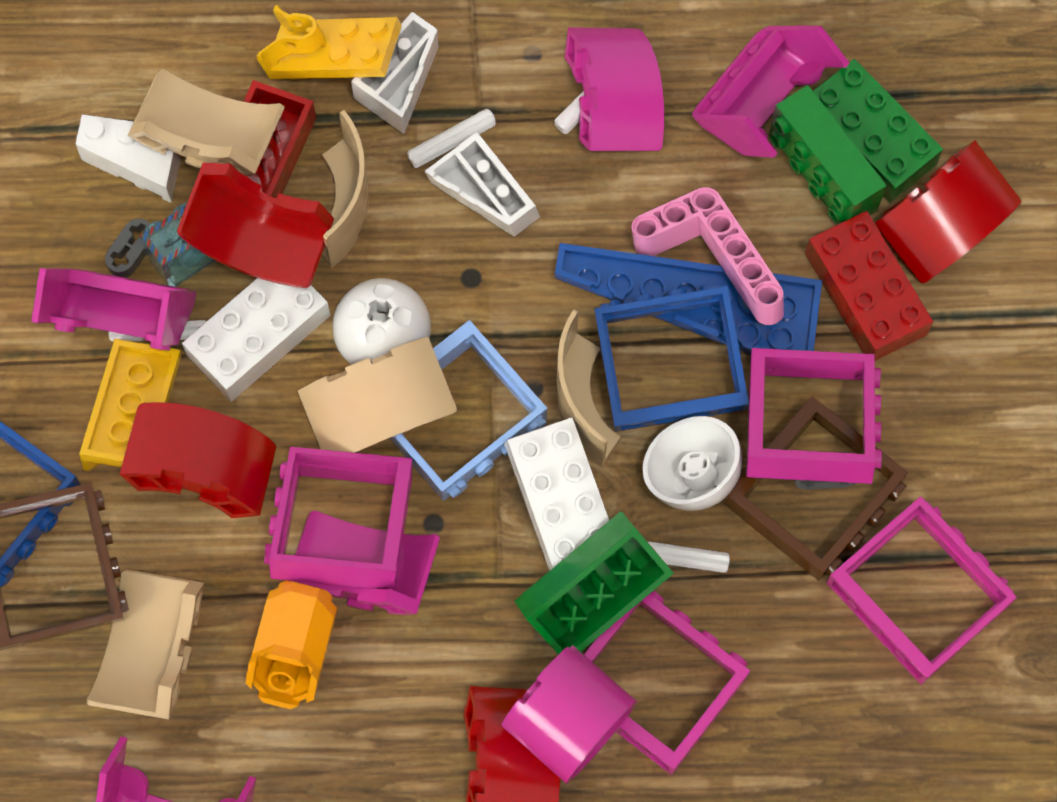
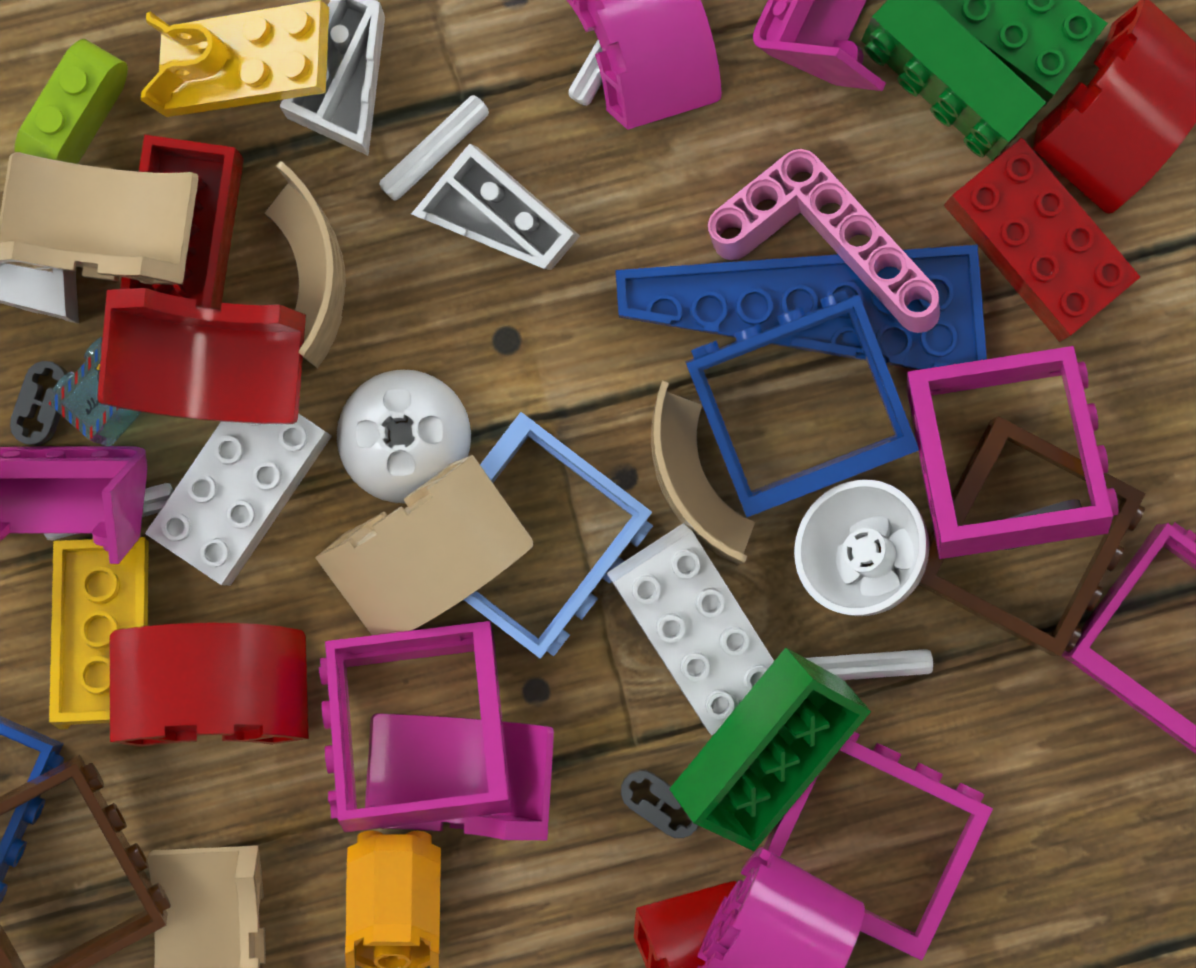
camera: 10 degrees left, 15 degrees up
none -> lime brick [14,39,128,164]
none -> dark grey beam [621,769,698,838]

